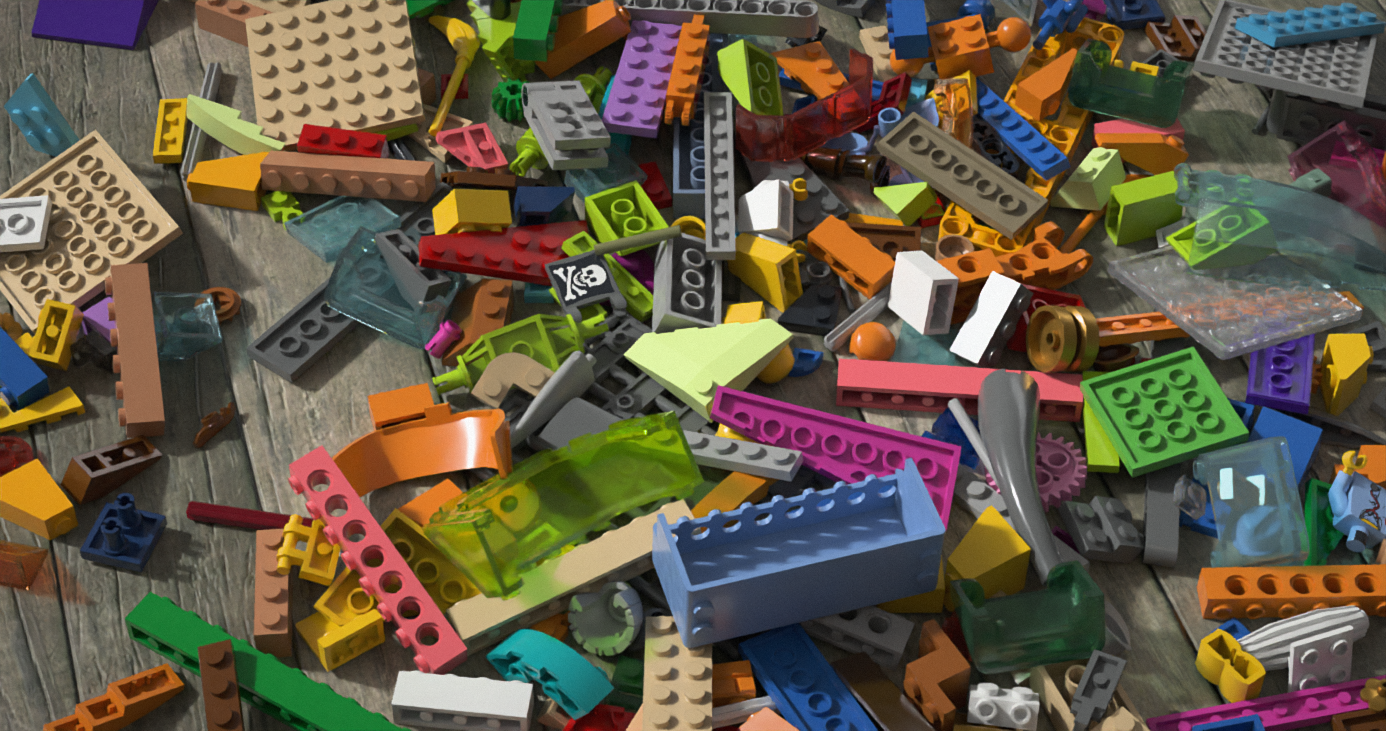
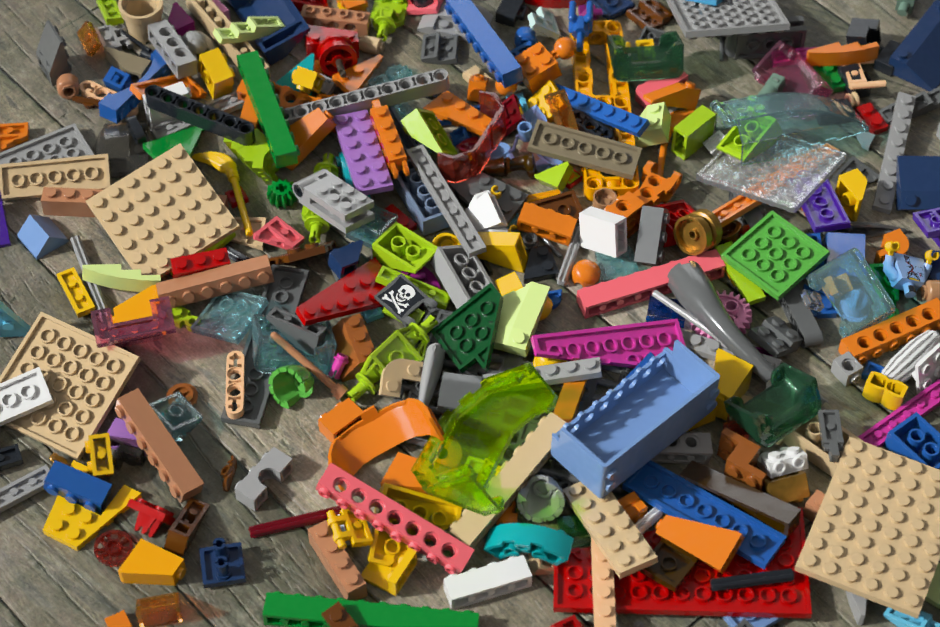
camera: 25 degrees left, 5 degrees up
yellow brick [432,189,512,235] -> none
olive bar [594,225,682,256] -> none
orange slope [1015,48,1078,121] -> none
none -> medium blue slope [17,214,69,260]
none -> clear pink windscreen [91,296,176,348]
none -> red plate [126,497,176,538]
none -> light nougat beam [225,351,245,419]
none -> light grey arch [235,447,294,512]
none -> bright green hair [269,365,314,409]
none -> nougat piece [270,332,348,401]
none -> dark green wing [431,283,504,373]
none -> orange bracket [467,74,489,103]
none -> light grey brick [830,351,864,387]

